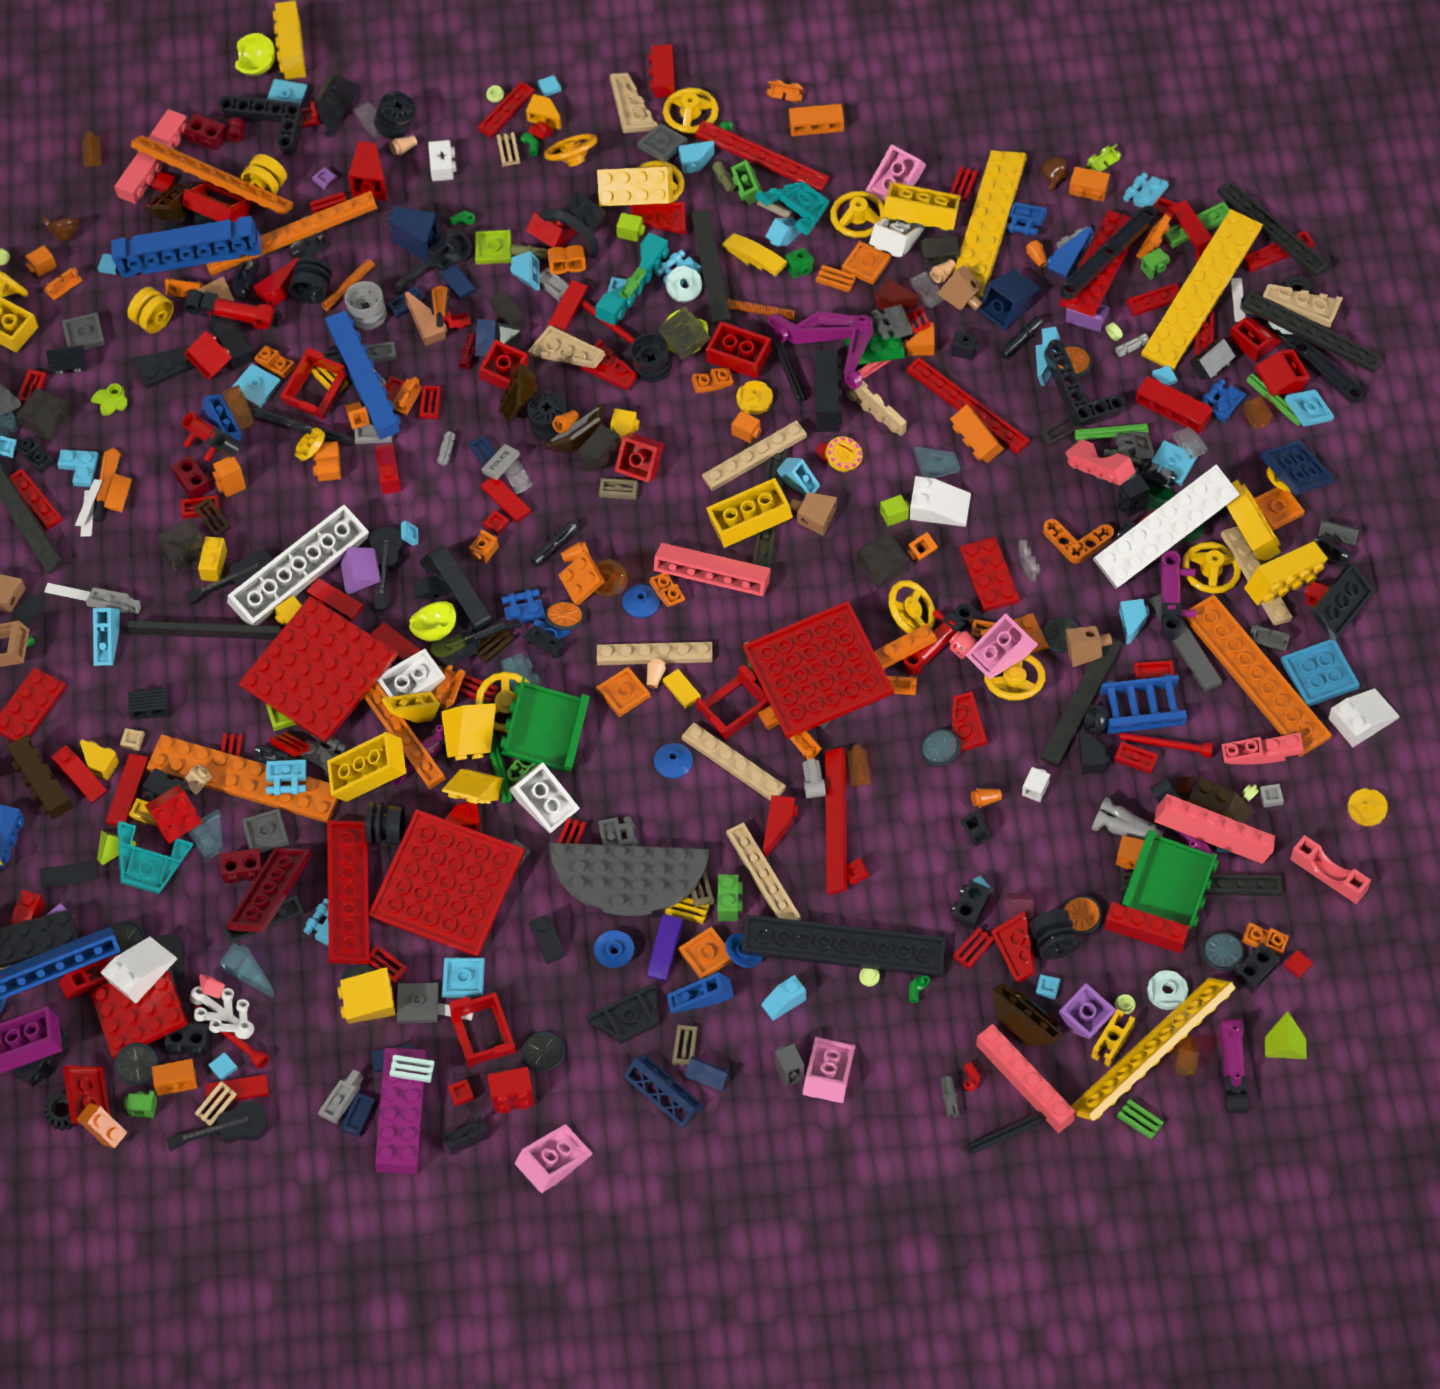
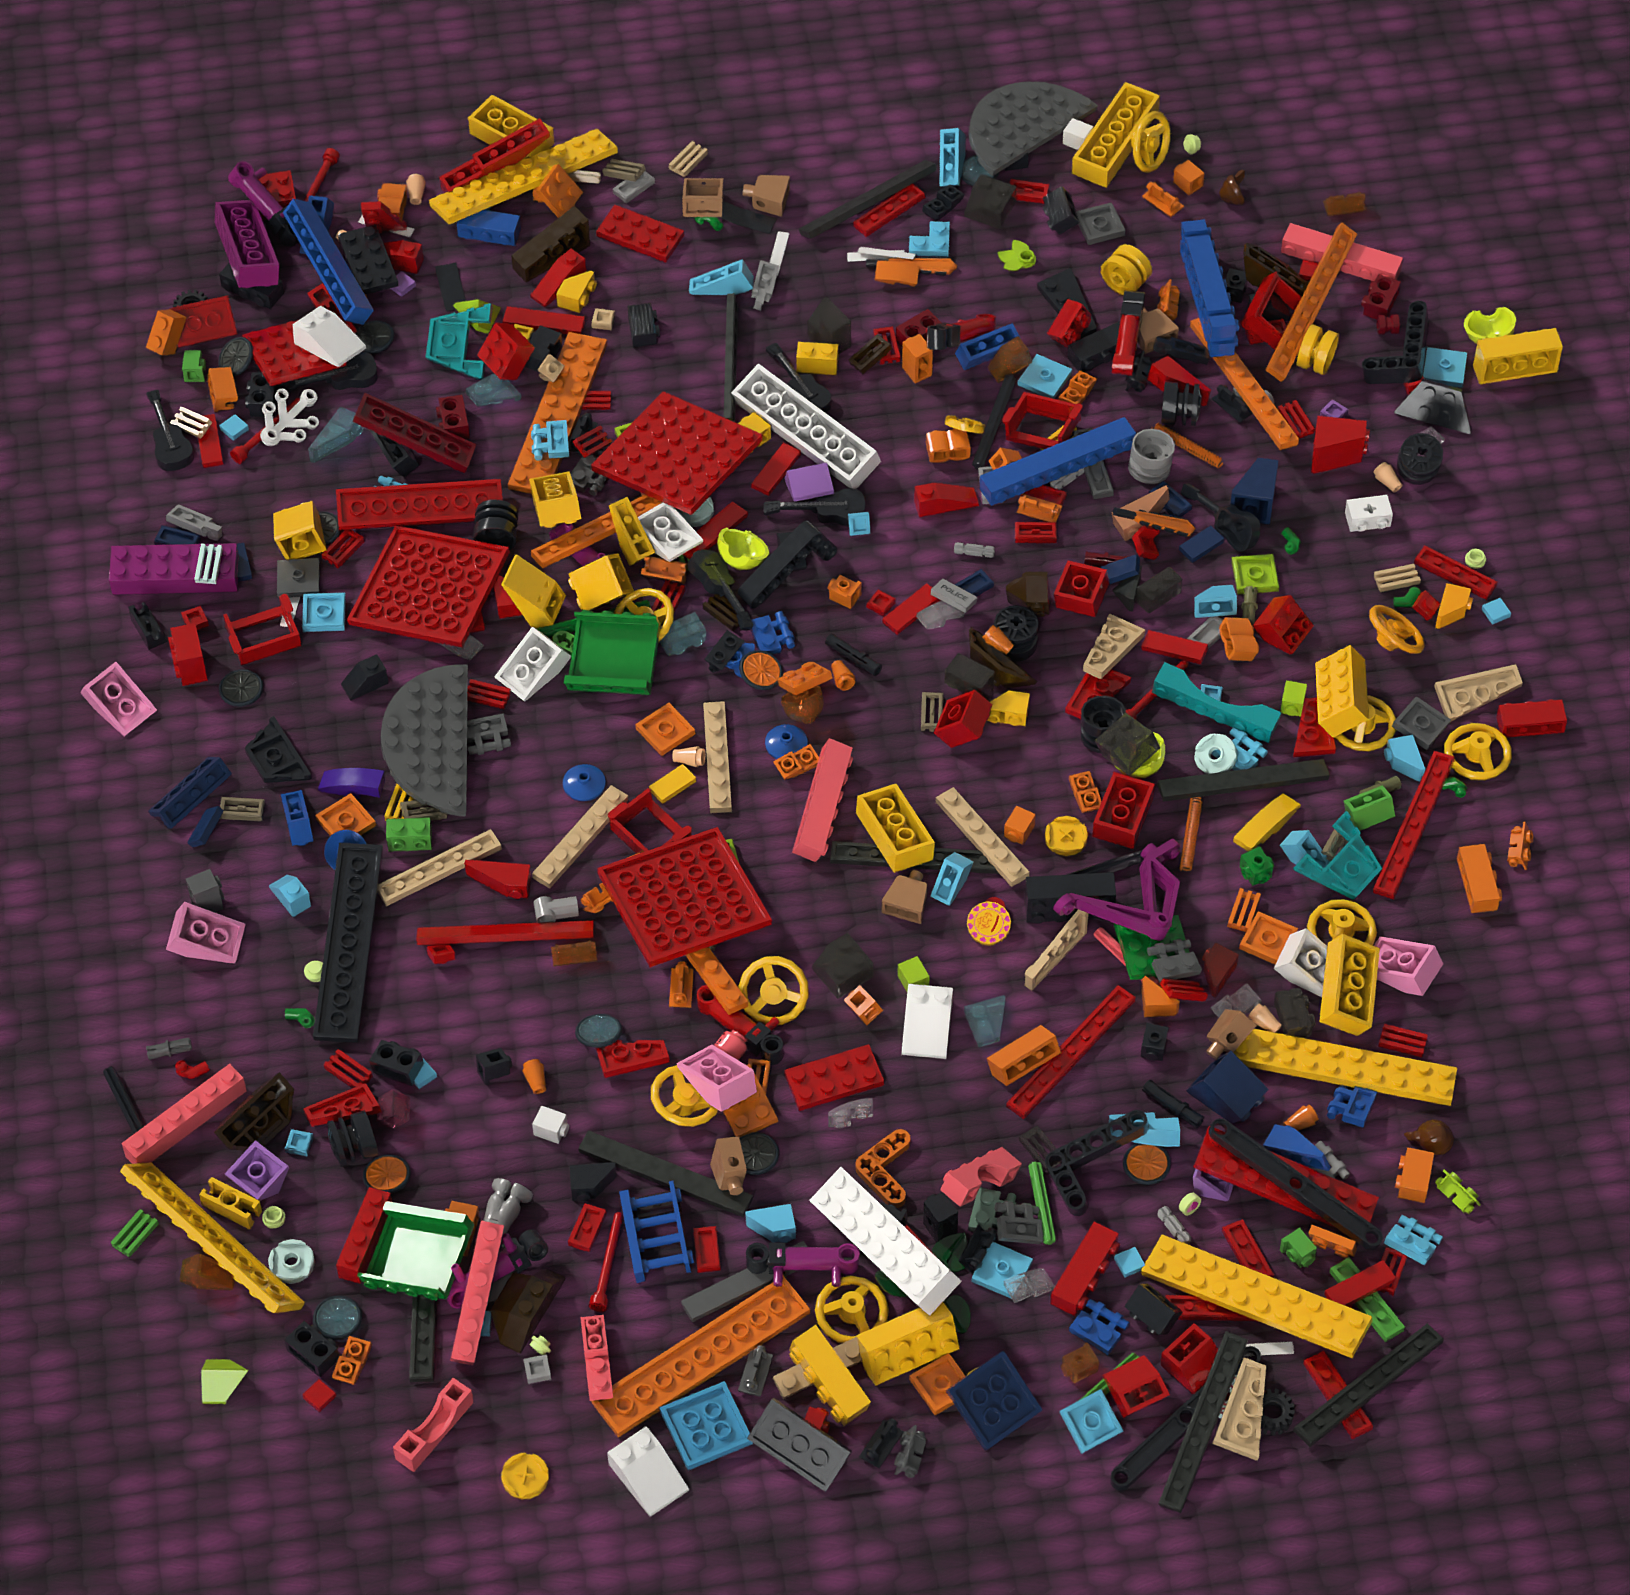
camera: 85 degrees right, 5 degrees down
coral slope [199,974,225,998] -> none
dark grey plate [241,808,289,853] -> none
black piece [538,190,606,258] -> none
blue dish [594,930,634,968] -> none
bright green axle [620,267,646,300] -> none
black hair [1083,705,1109,734] -> none
magenta piece [1220,1019,1248,1114] -> none

